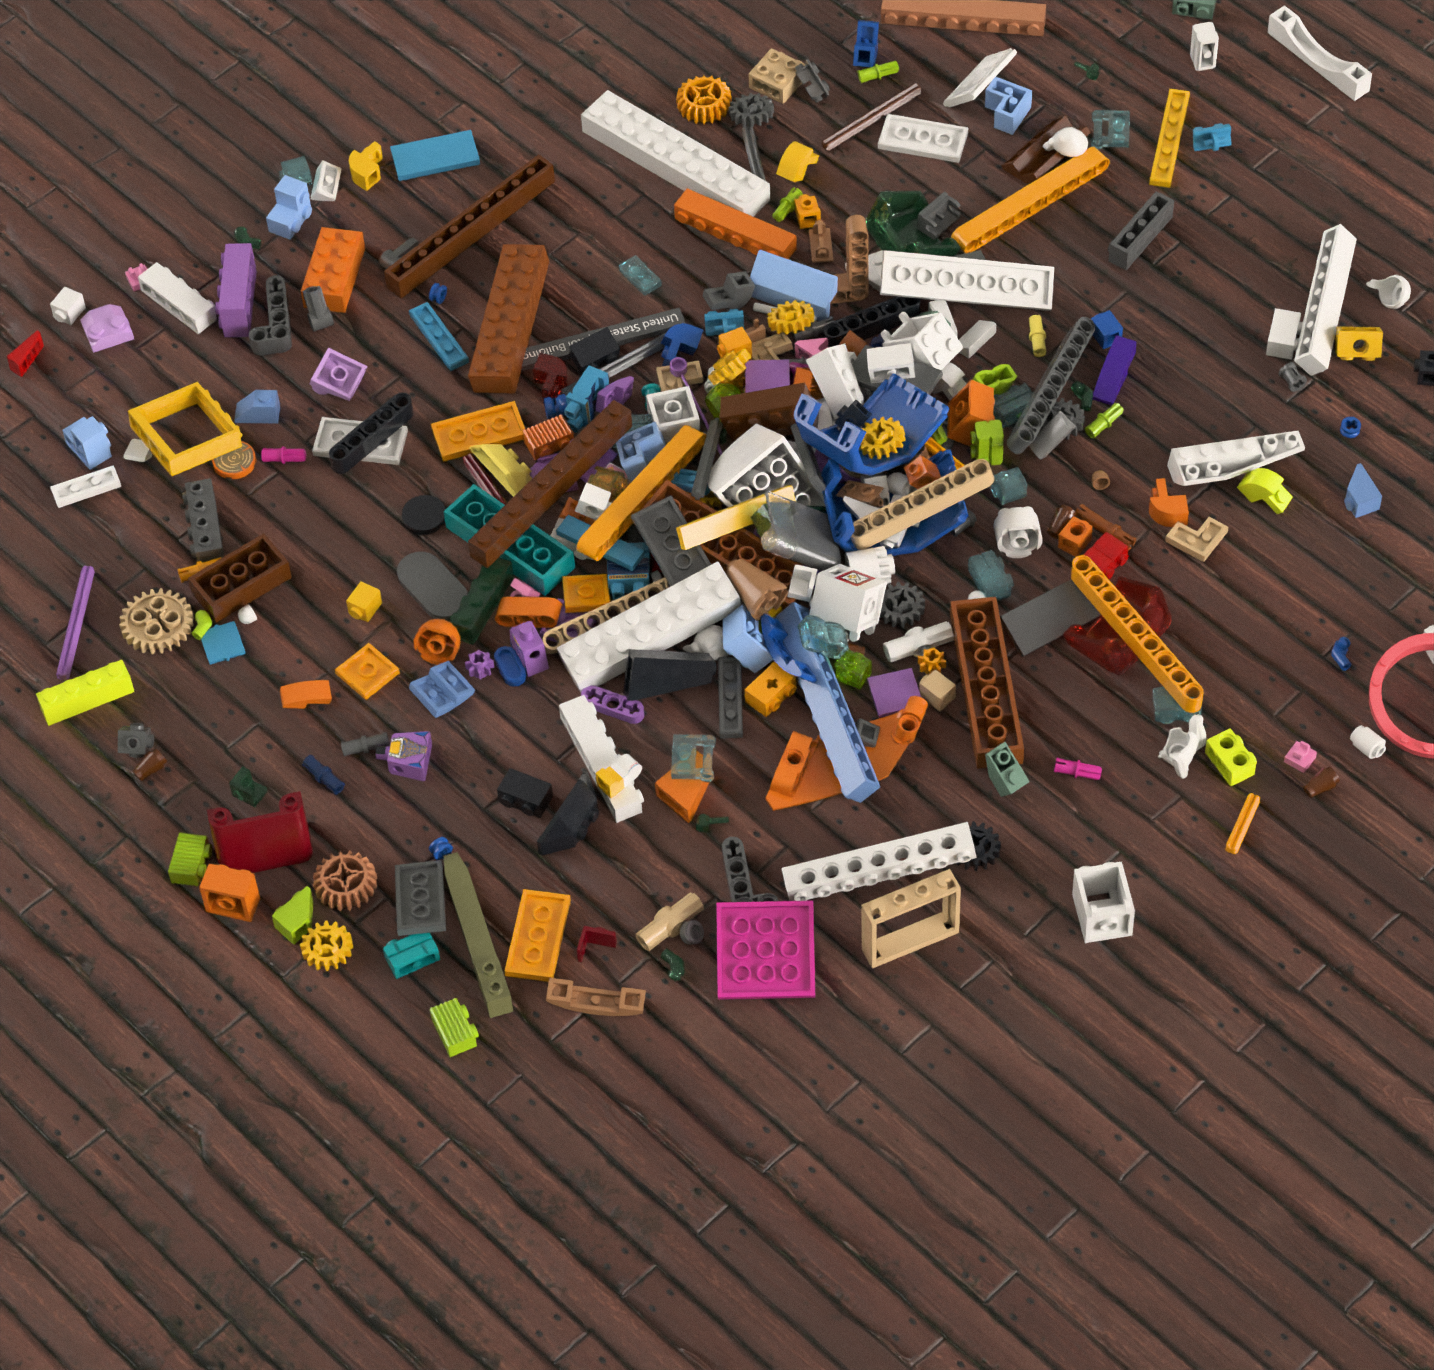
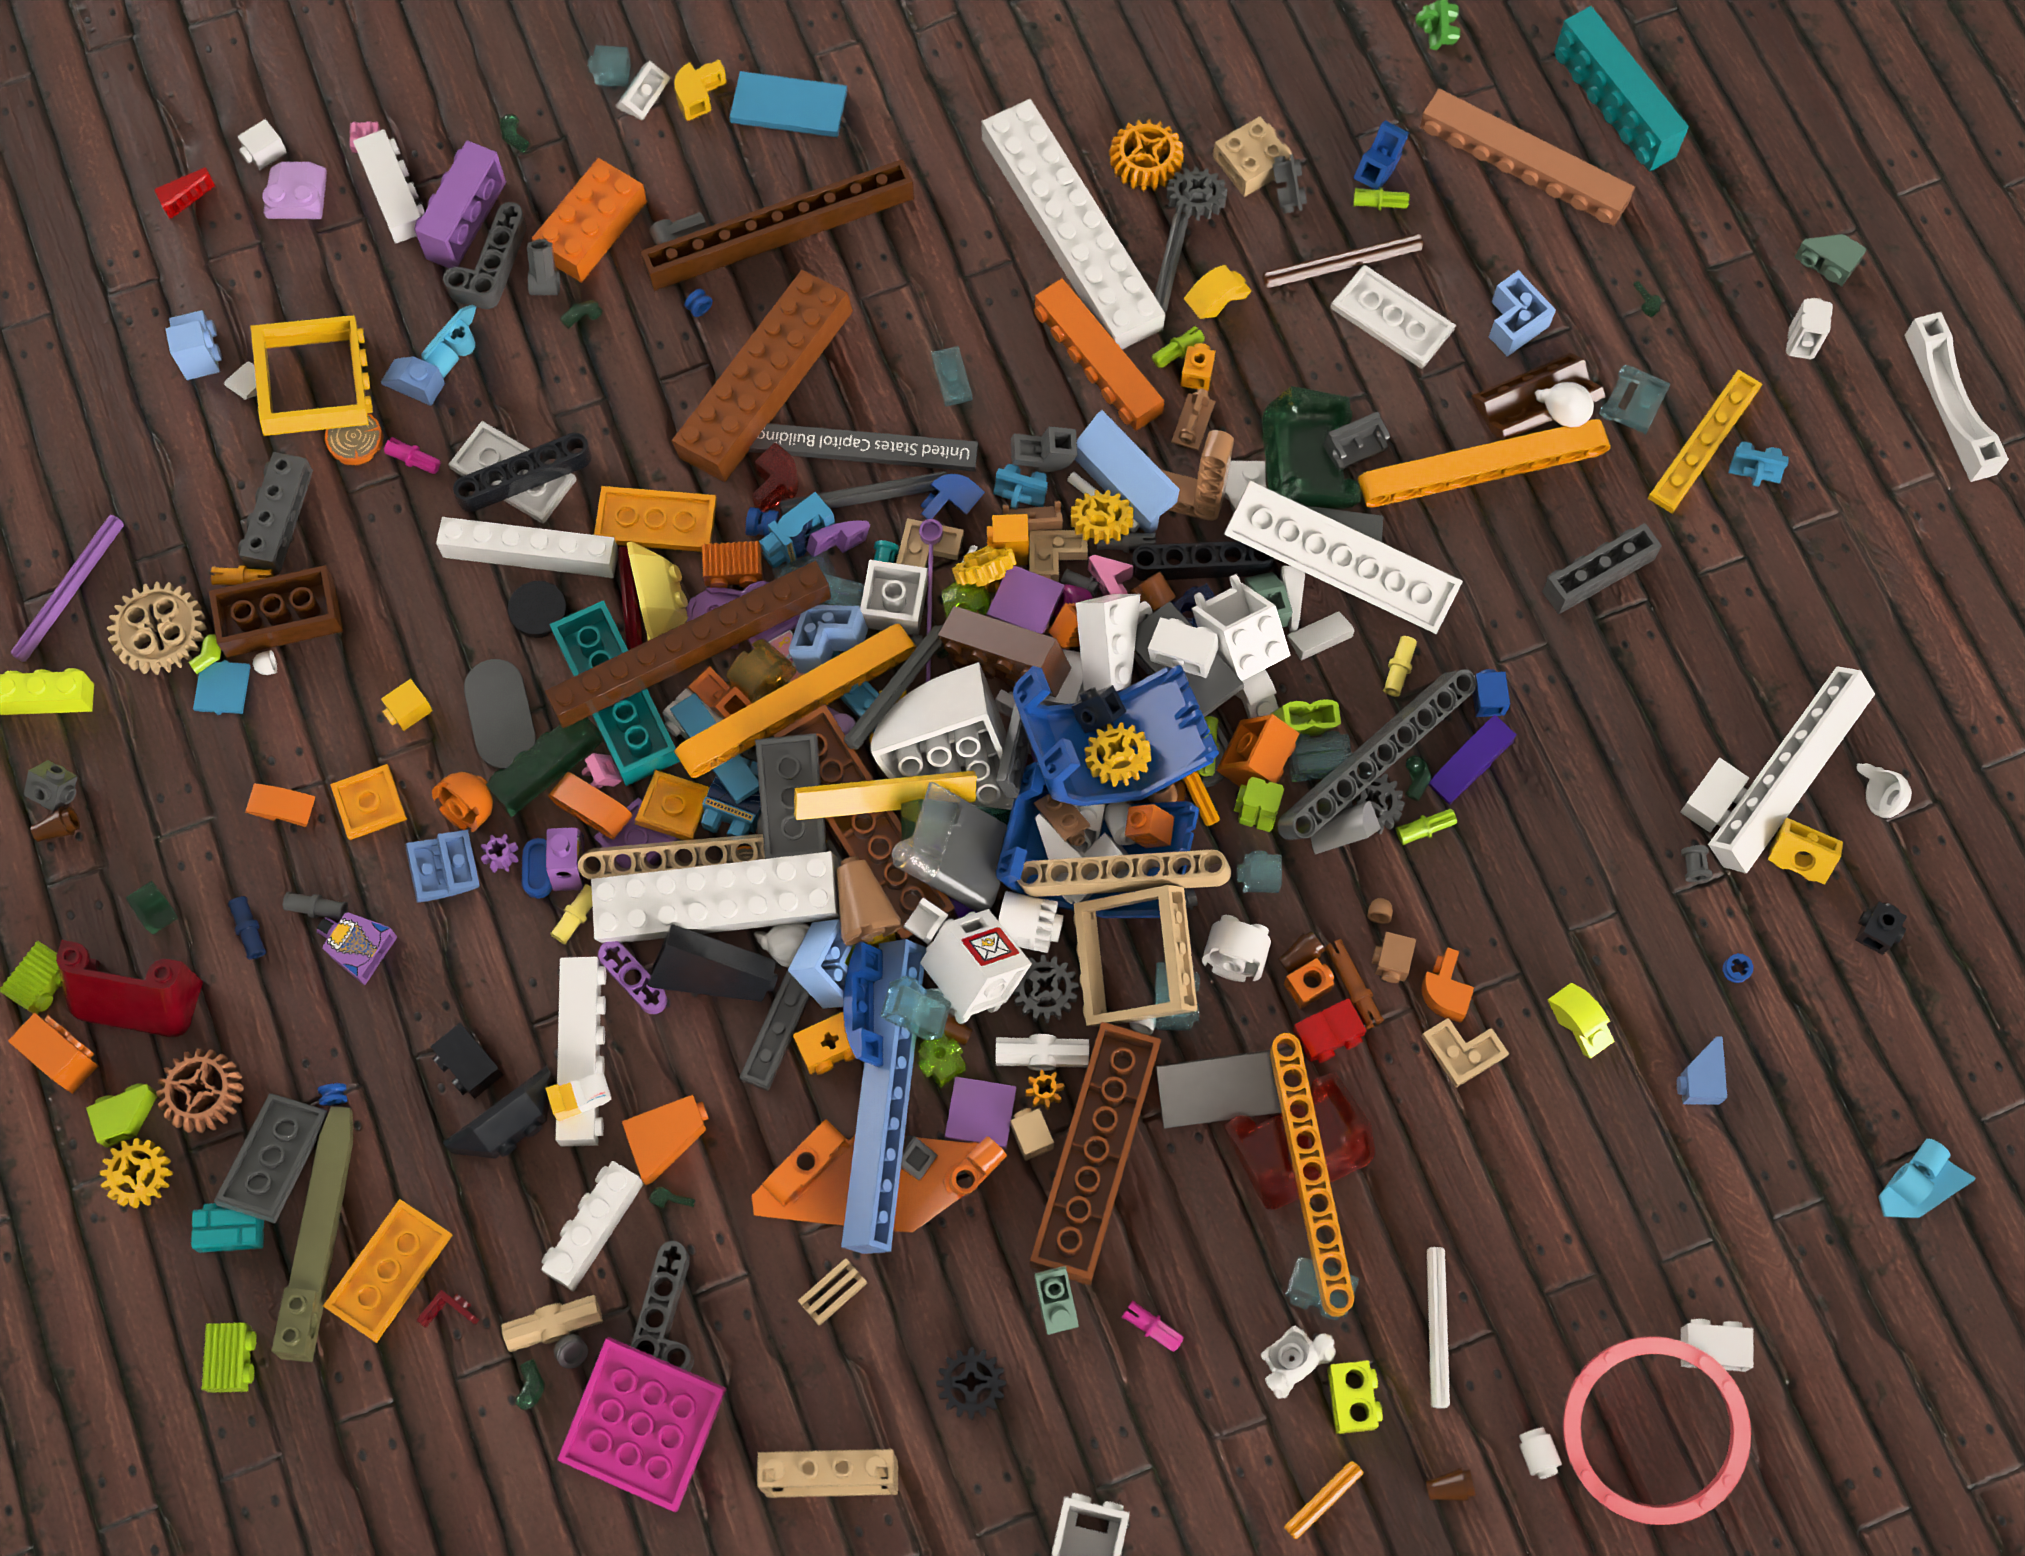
camera: 20 degrees right, 15 degrees up
white plate [50,465,121,508] -> none
light blue brick [266,175,312,240] -> none
lavender slope [310,348,368,401] -> none
dark azure tile [409,302,469,371] -> none
medium nougat slope [546,978,646,1016] -> none
black brick [569,327,620,375] -> none
white brick [575,482,612,520] -> none
clear light blue plate [671,734,716,782] -> none
white brick [782,822,977,901] -> none
white piece [943,48,1017,107] -> none
white wedge [1167,431,1305,486] -> none
bright pink tile [1284,741,1317,773] -> none
blue arm [1331,637,1352,671] -> none
none -> medium azure panel [421,305,476,378]
none -> white brick [436,517,618,578]
none -> white brick [541,1160,643,1292]
none -> light yellow pin [551,884,593,945]
none -> clear green arm [559,300,603,328]
none -> tan tile [798,1258,867,1326]
none -> tan window [1073,885,1198,1027]
none -> medium nougat brick [1372,932,1416,983]
none -> white axle [1427,1247,1450,1408]

